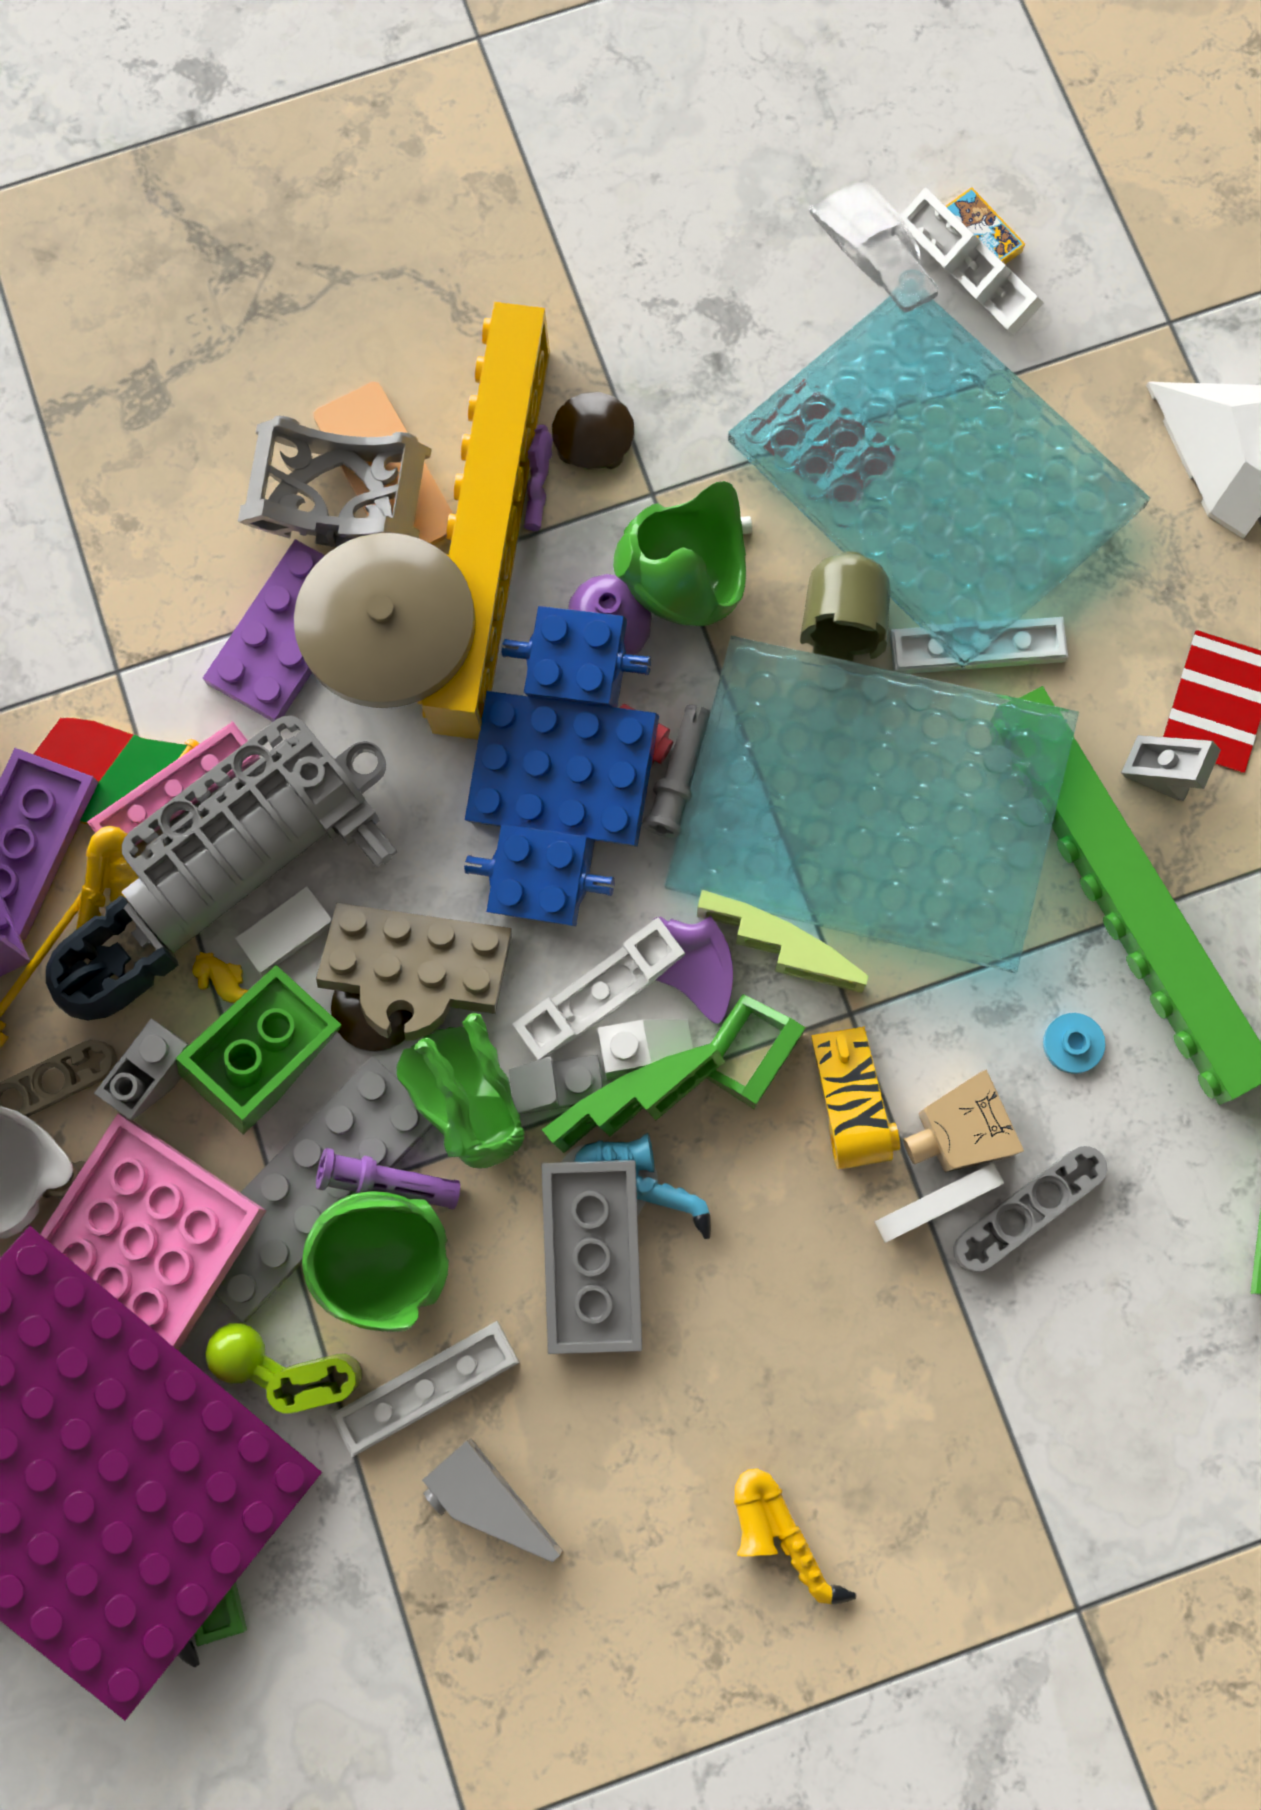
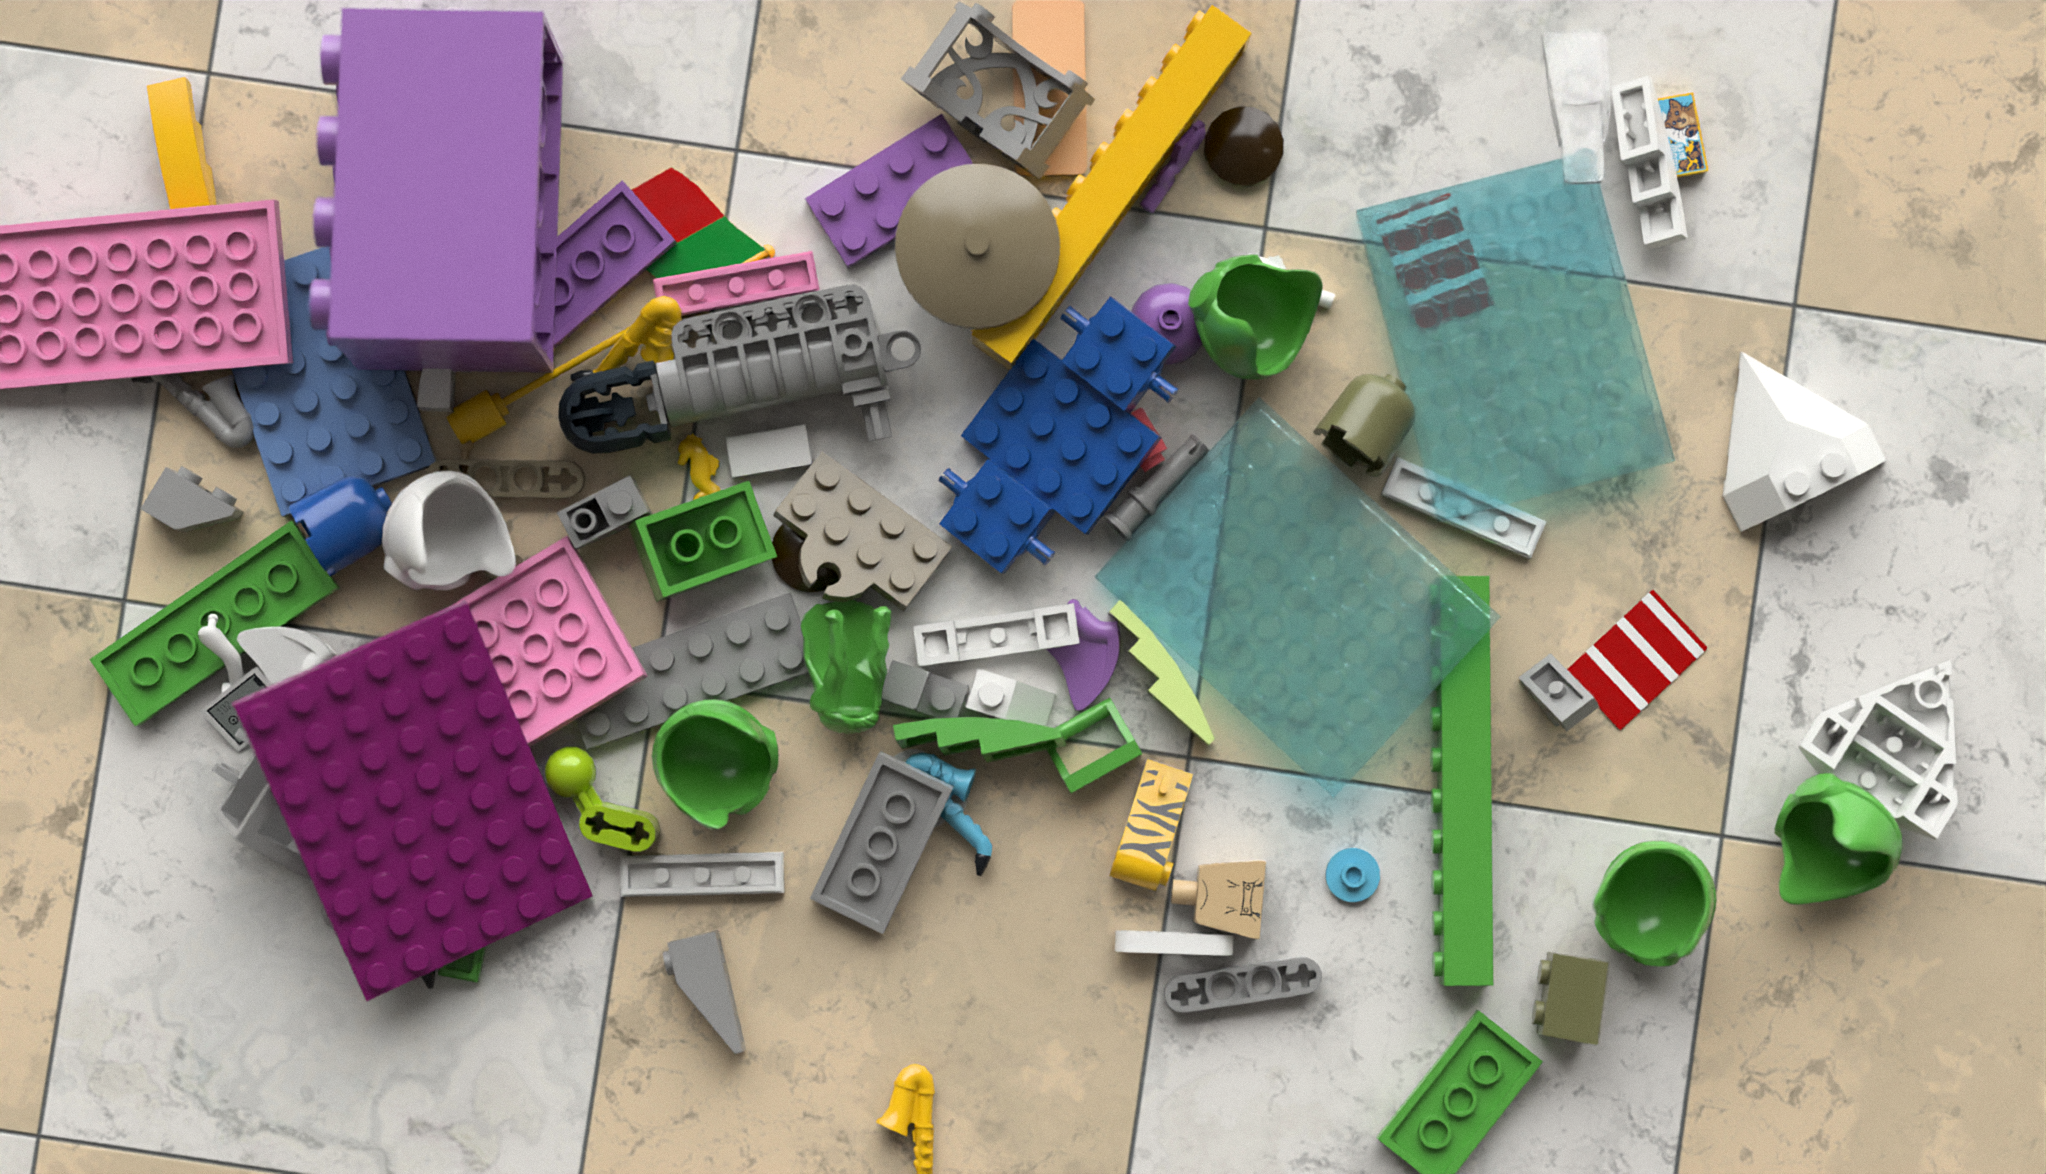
camera: 20 degrees right, 10 degrees up
medium lavender pin [316,1148,461,1210] -> none

